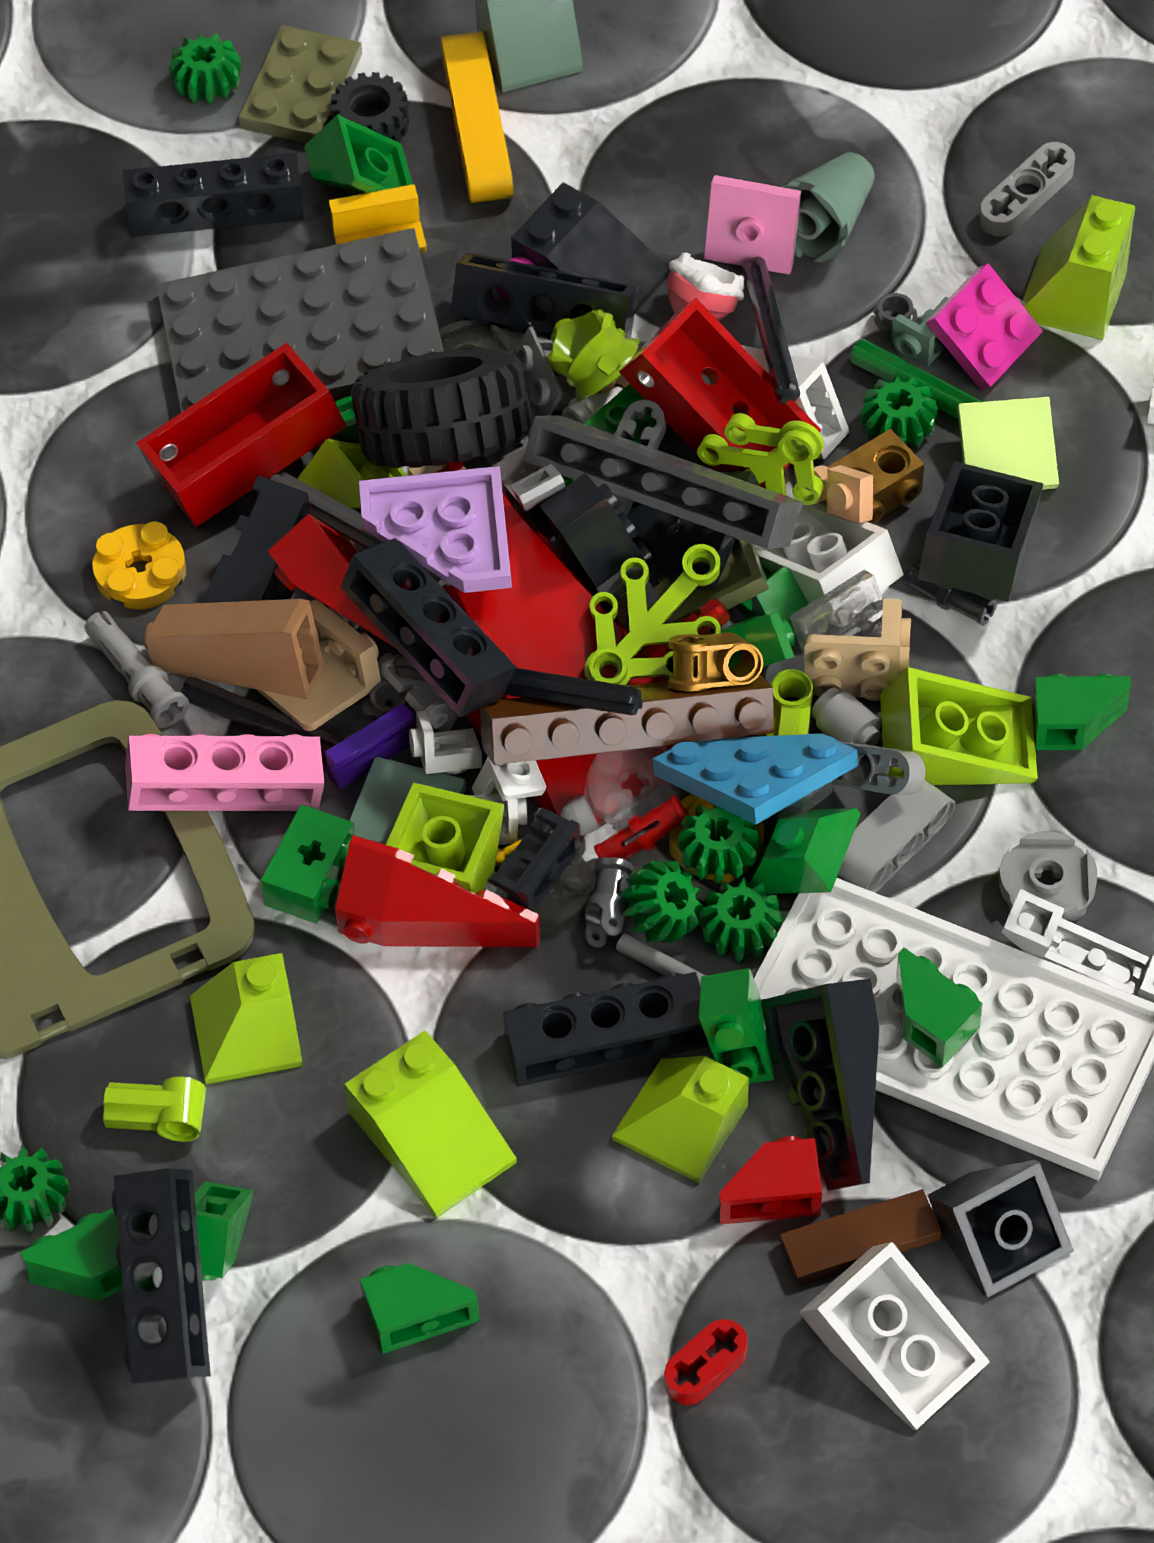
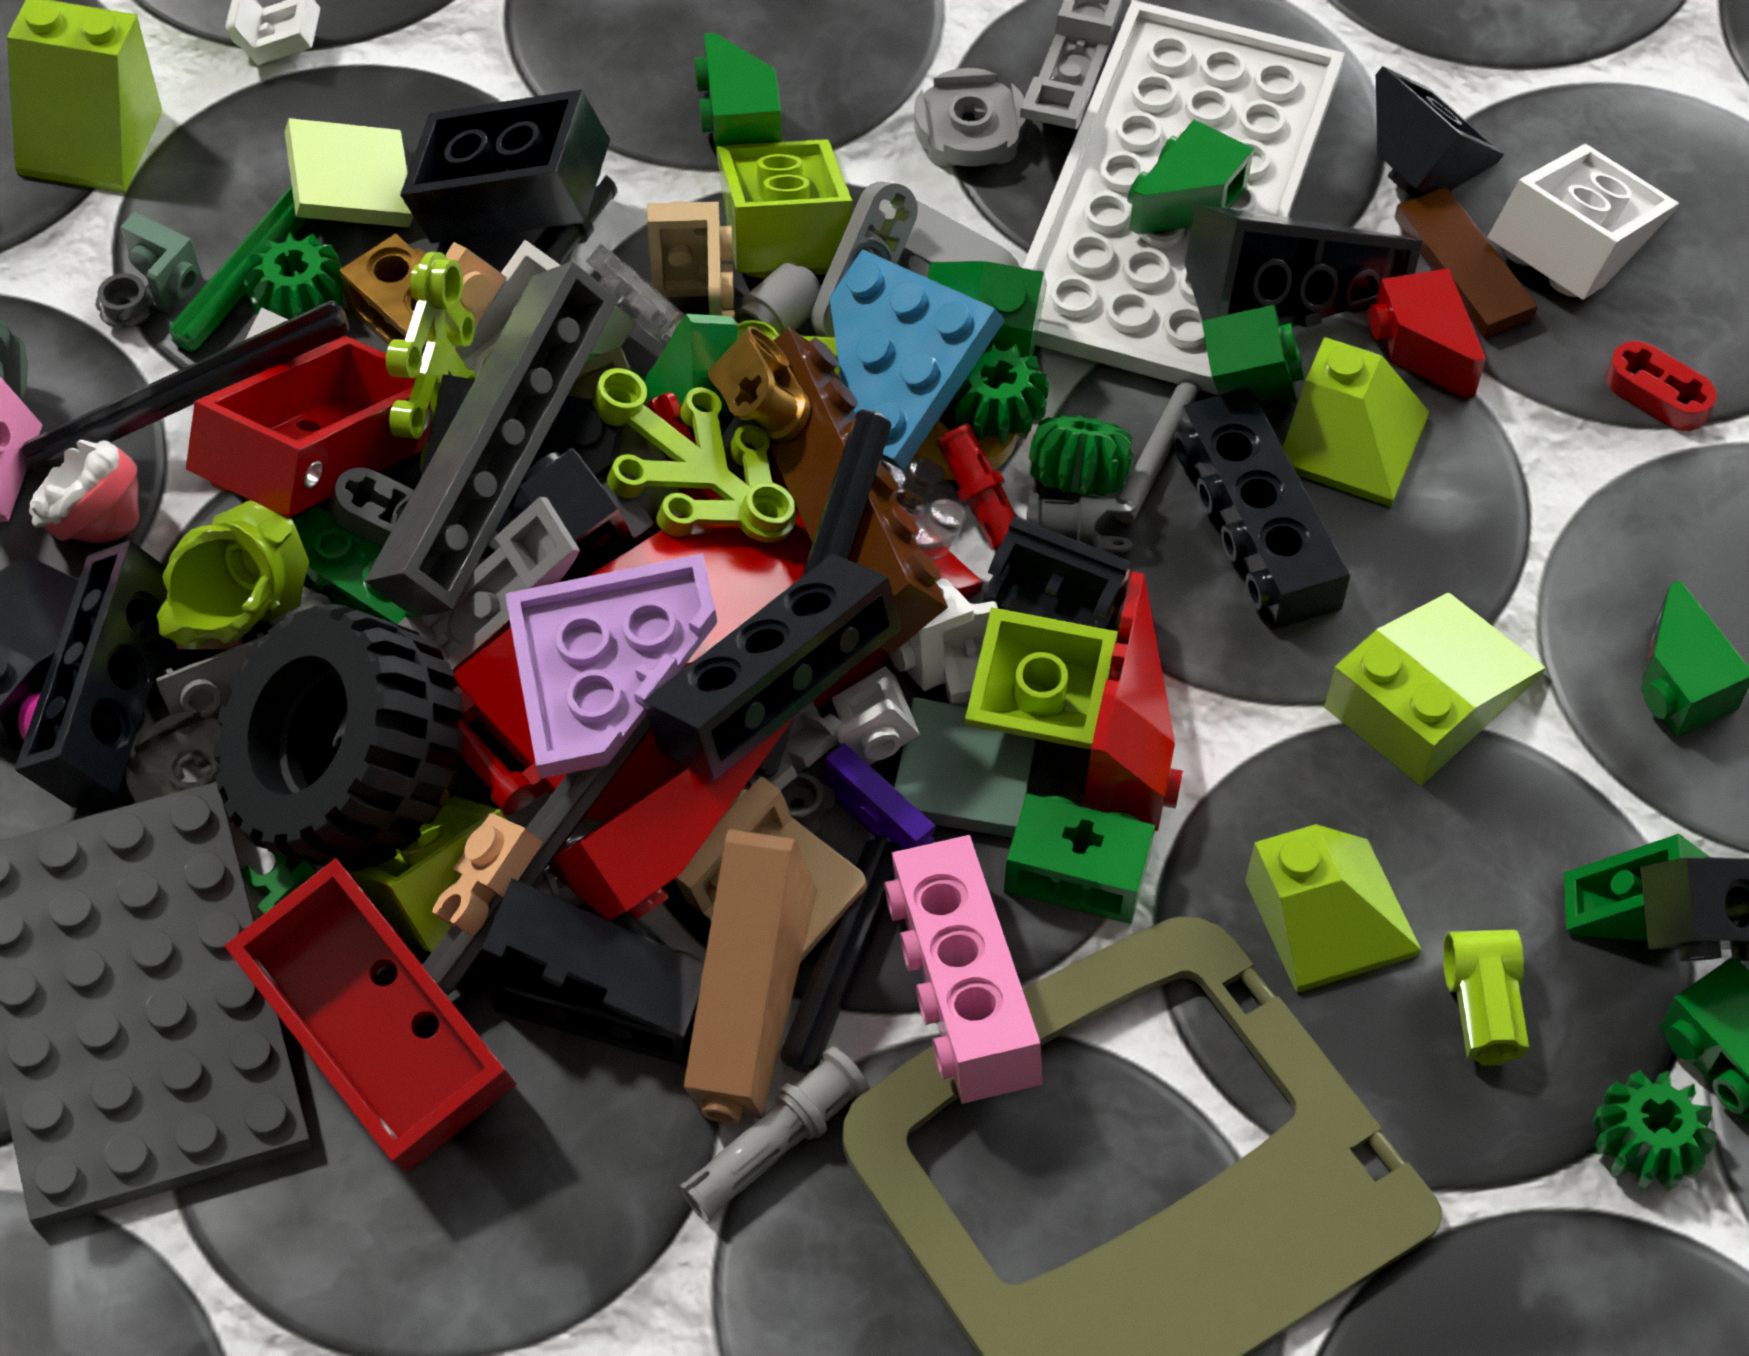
camera: 100 degrees left, 0 degrees up
yellow plate [93,521,186,610] -> none
light grey hinge [495,794,599,866] -> none
green gear [700,877,783,963] -> none
dark pink plate [926,263,1043,390] -> none
none -> light nougat plate [432,812,543,937]

